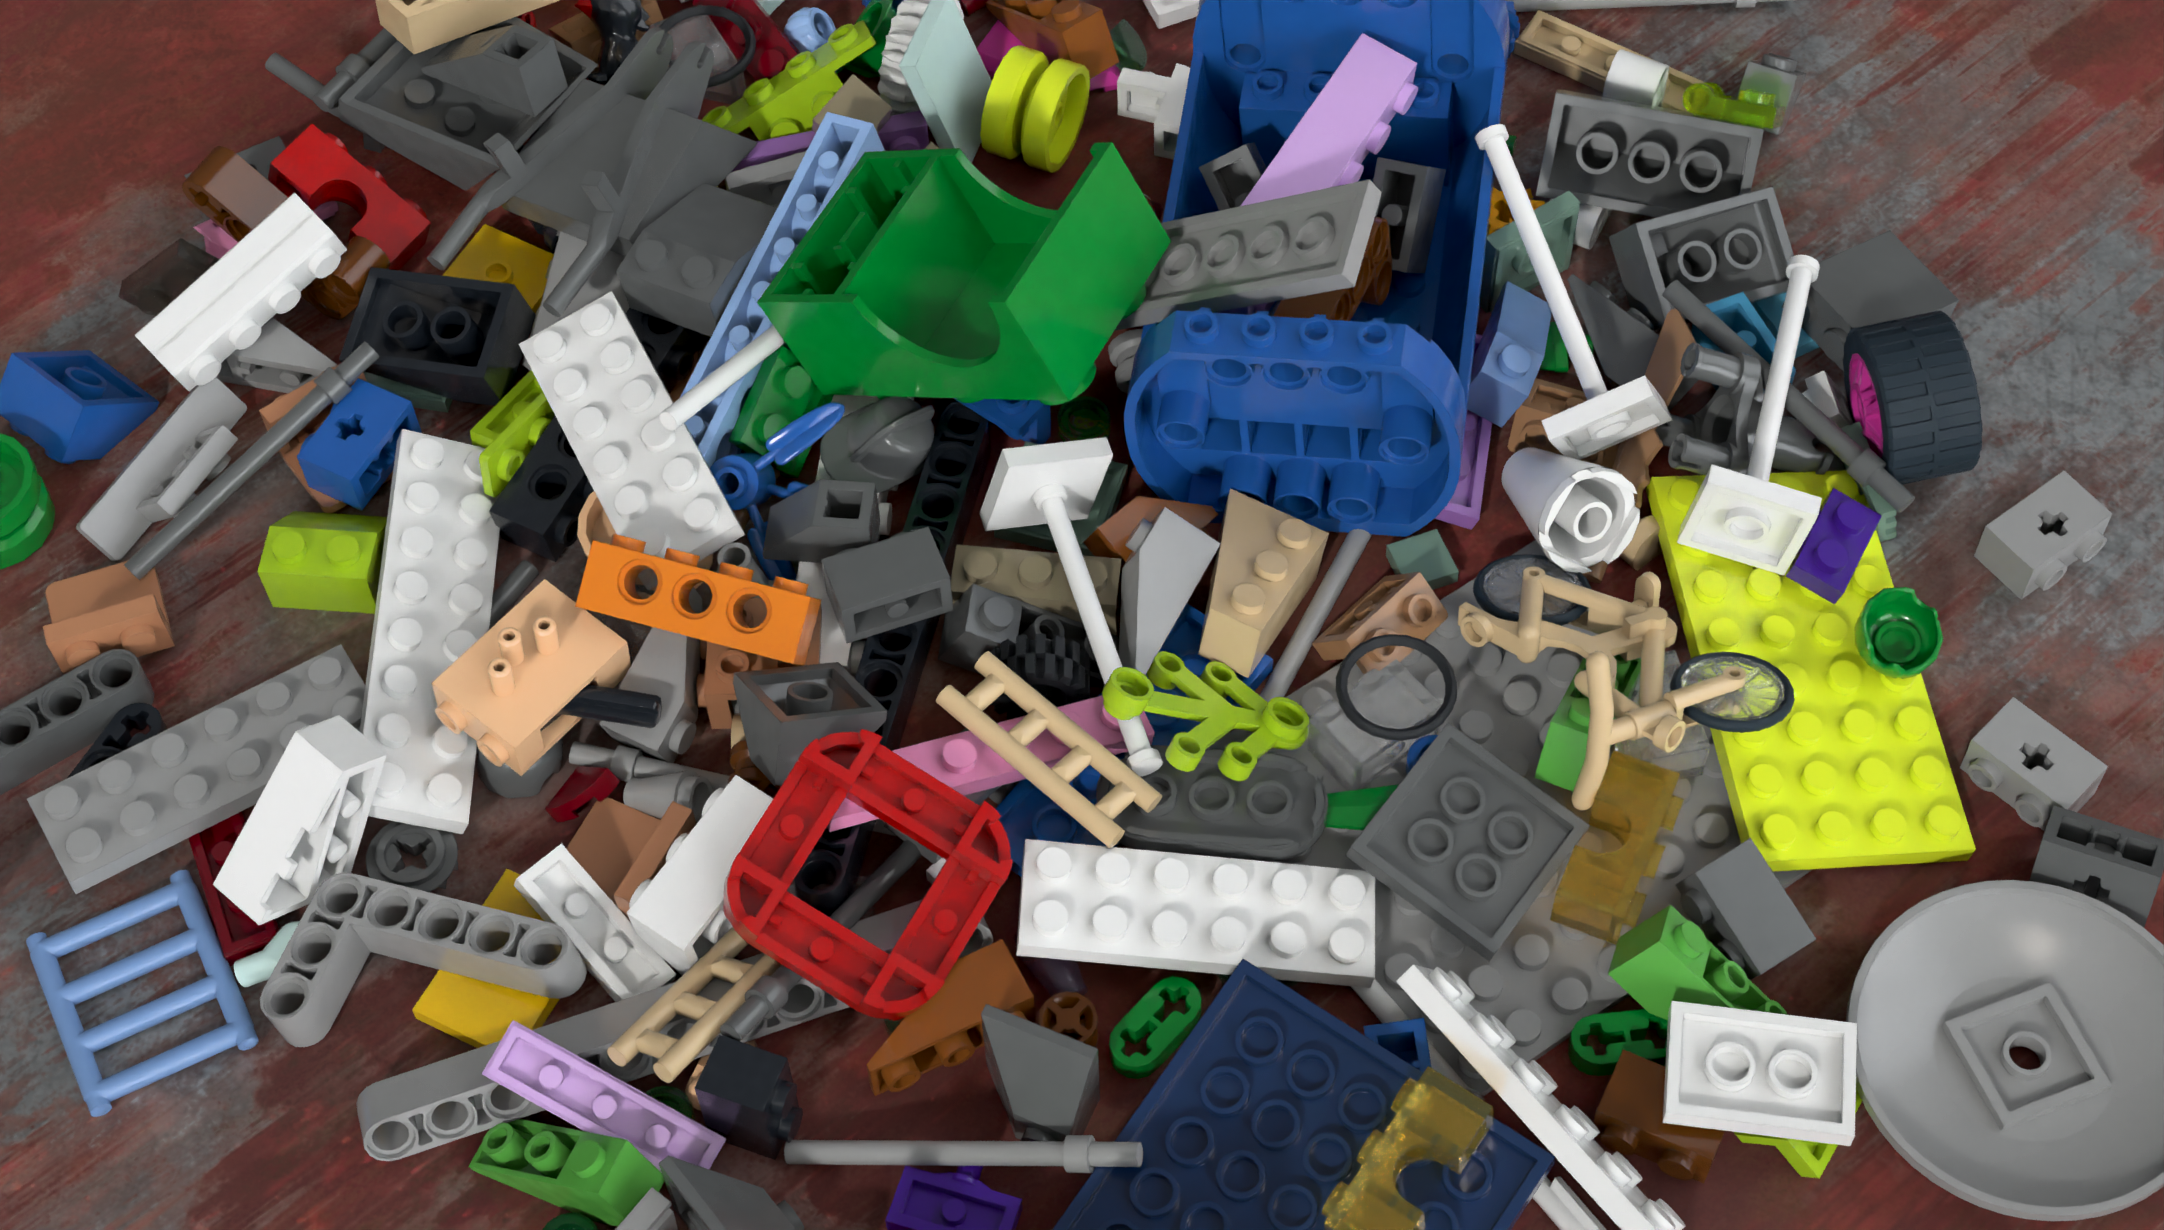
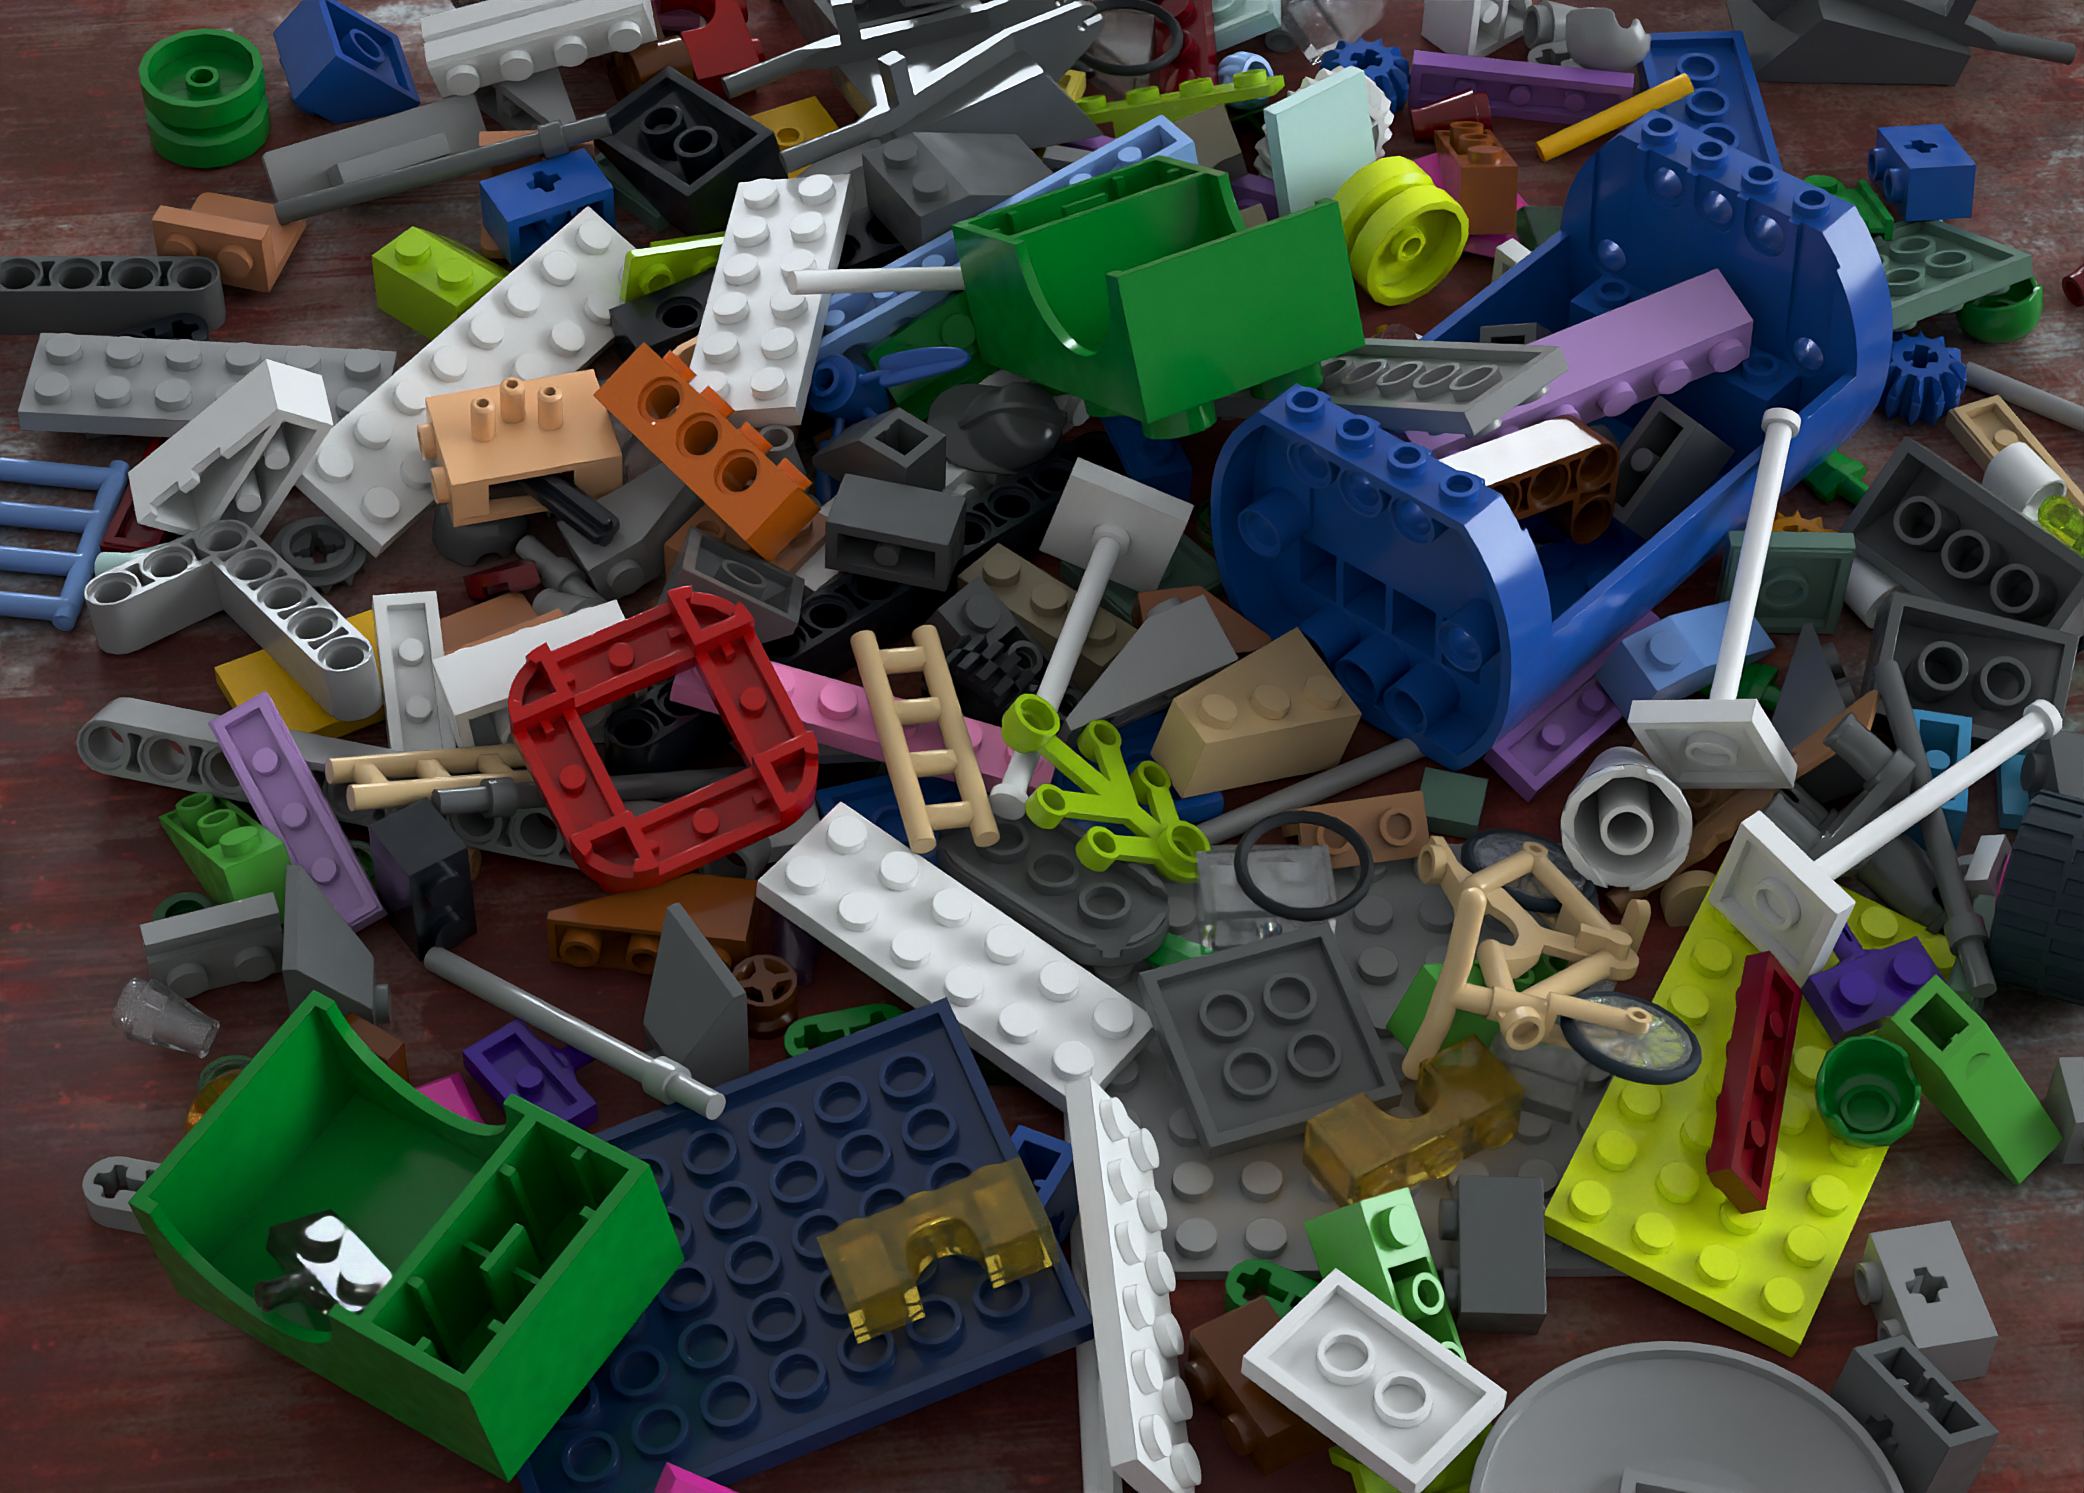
camera: 30 degrees right, 10 degrees down
none -> dark red plate [1706,950,1803,1214]
none -> bright green slope [1873,974,2064,1187]

